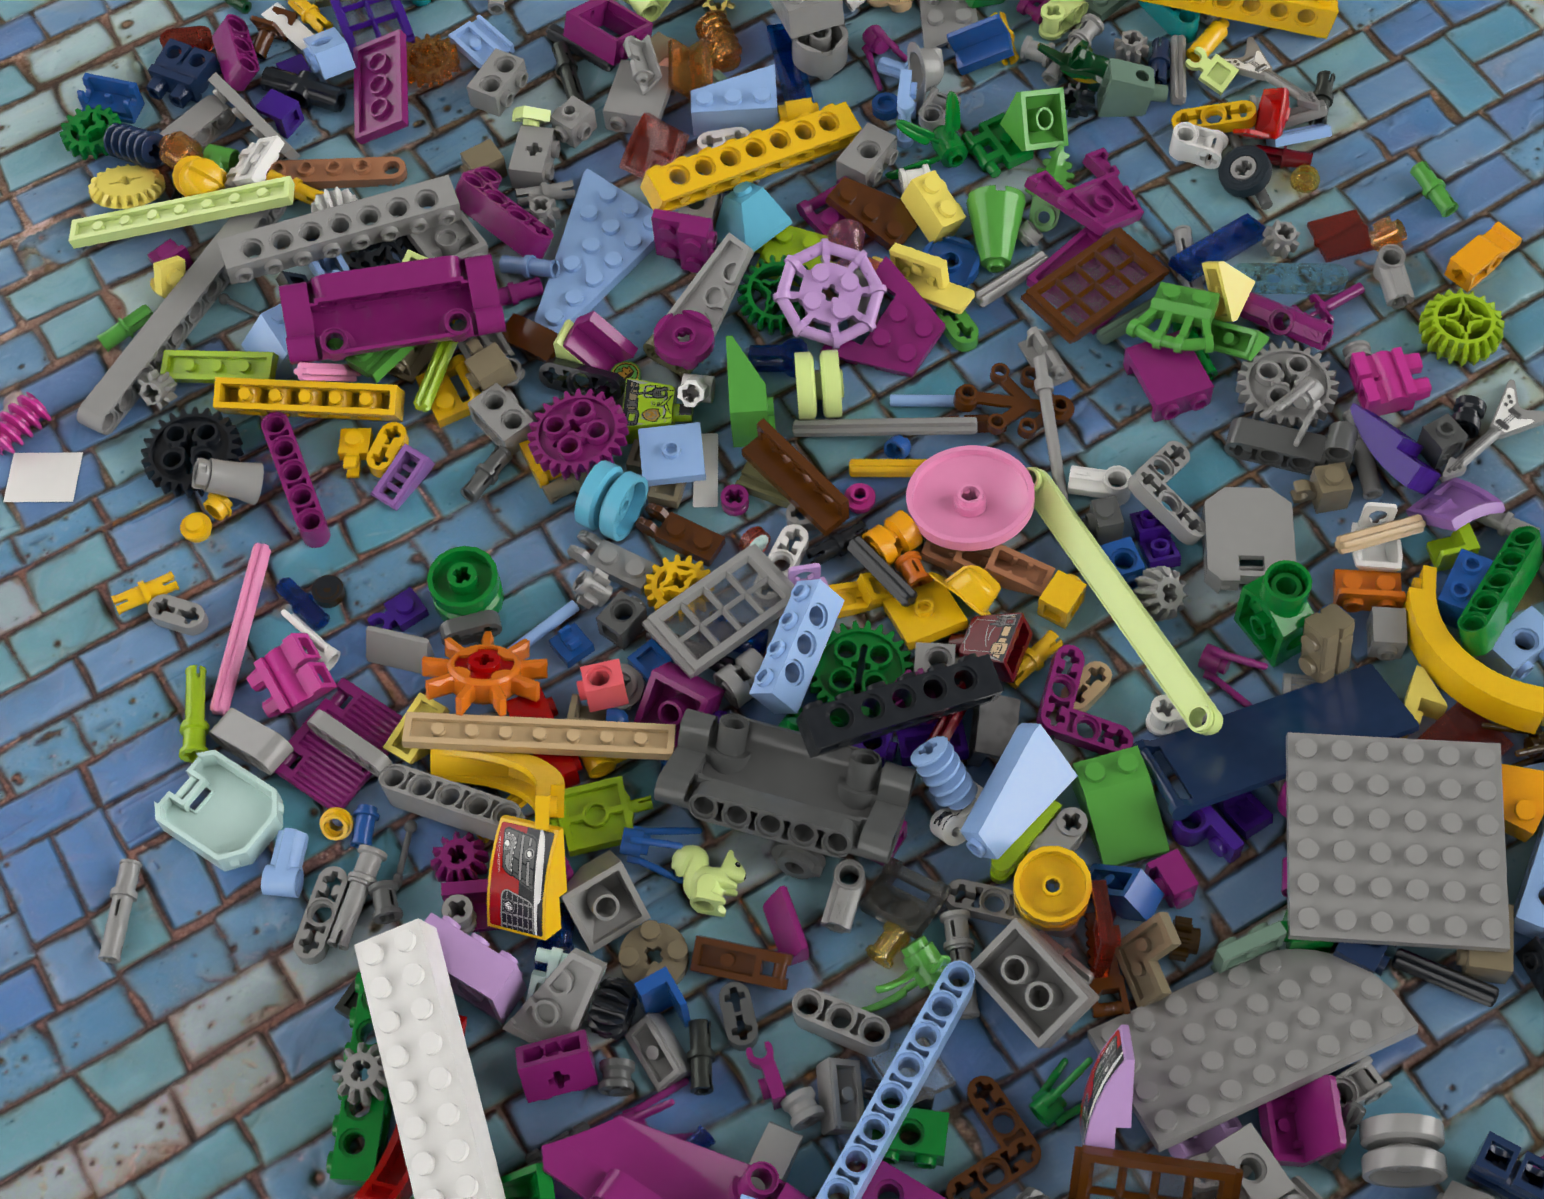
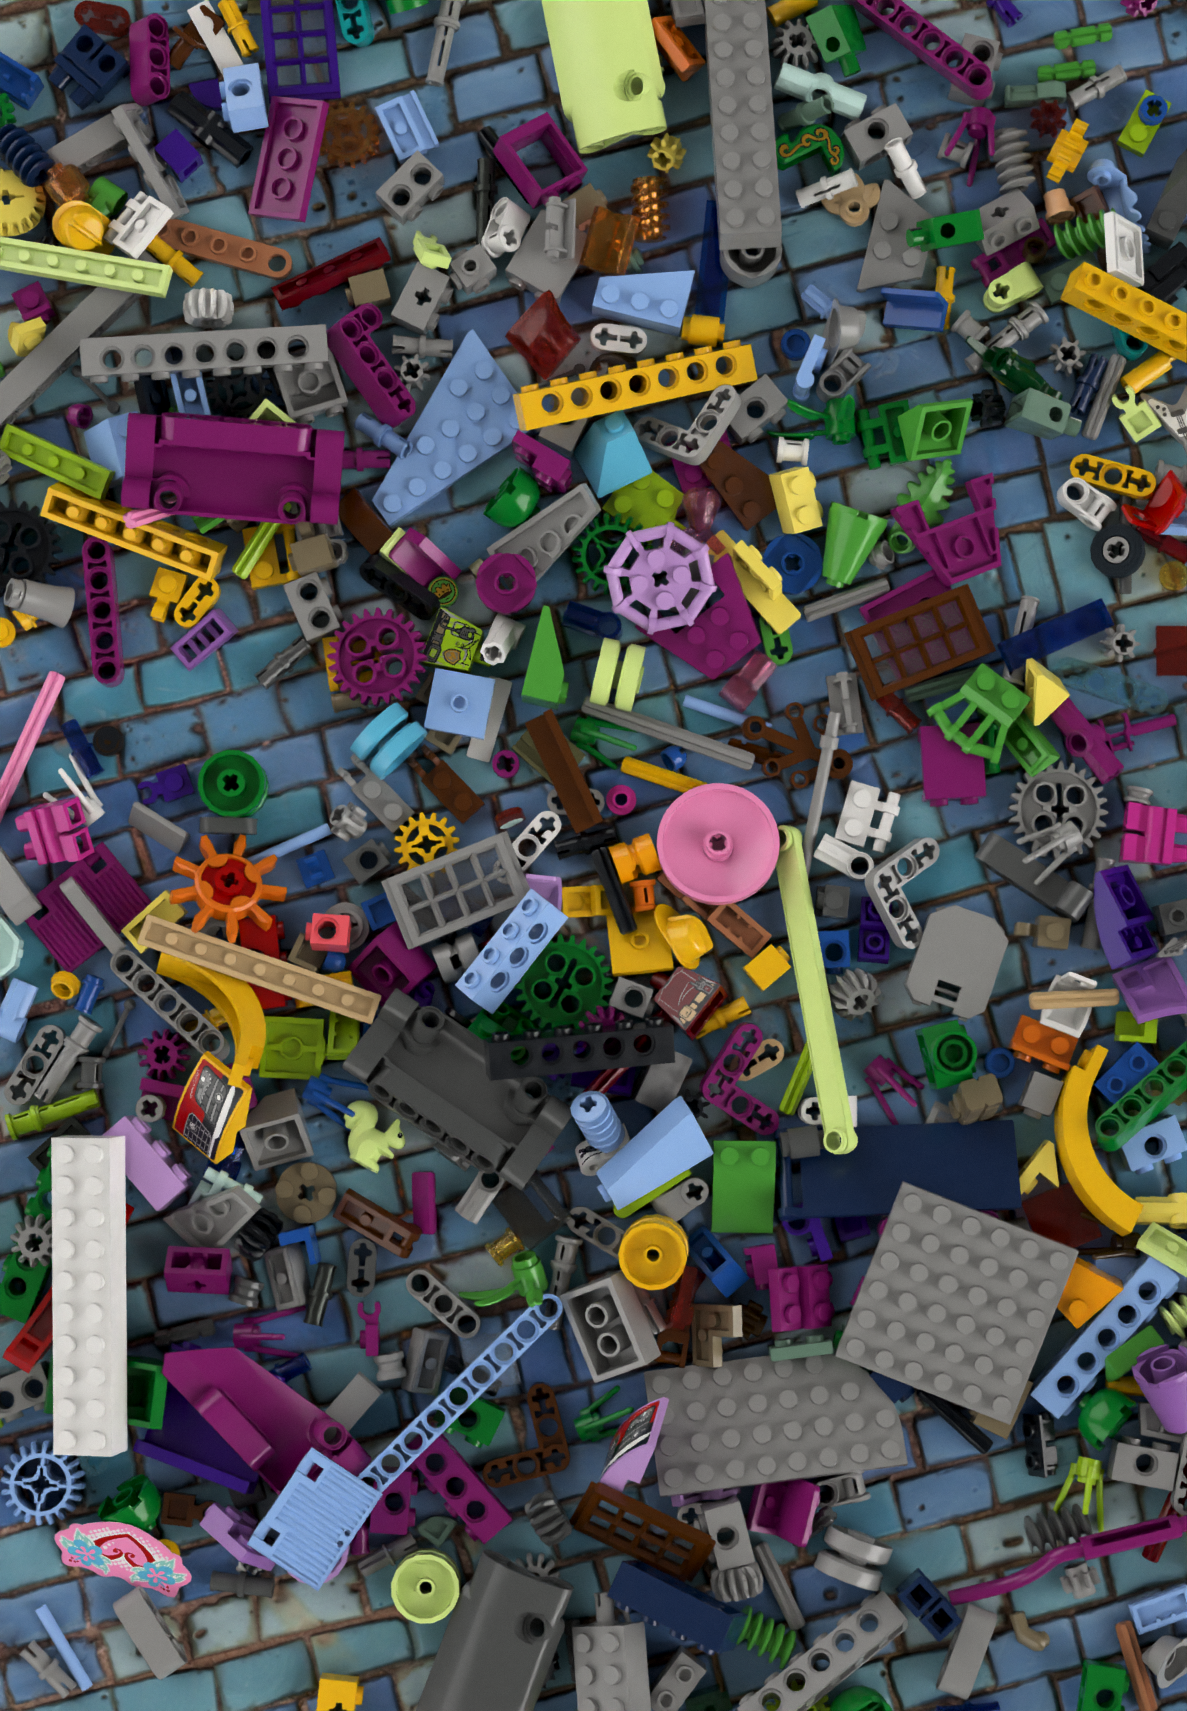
camera: 10 degrees right, 25 degrees up
magenta plant [862,25,907,91] -> none
none -> lime pin [5,1088,101,1141]
none -> magenta hinge [66,403,93,429]
none -> dark red plate [271,237,391,311]
none -> lime plate [327,1011,361,1060]
none -> white piece [481,197,531,258]
none -> green cylinder [483,467,541,528]
none -> green plant [570,716,637,770]
none -> light grey beam [633,385,741,465]
none -> clear pink piece [718,650,777,714]
none -> magenta plate [768,1264,835,1332]
none -> lime axle [779,1041,813,1116]
none -> dark grey brick [779,1125,825,1159]
none -> white plate [834,780,901,853]
none -> clear red axle [875,683,922,735]

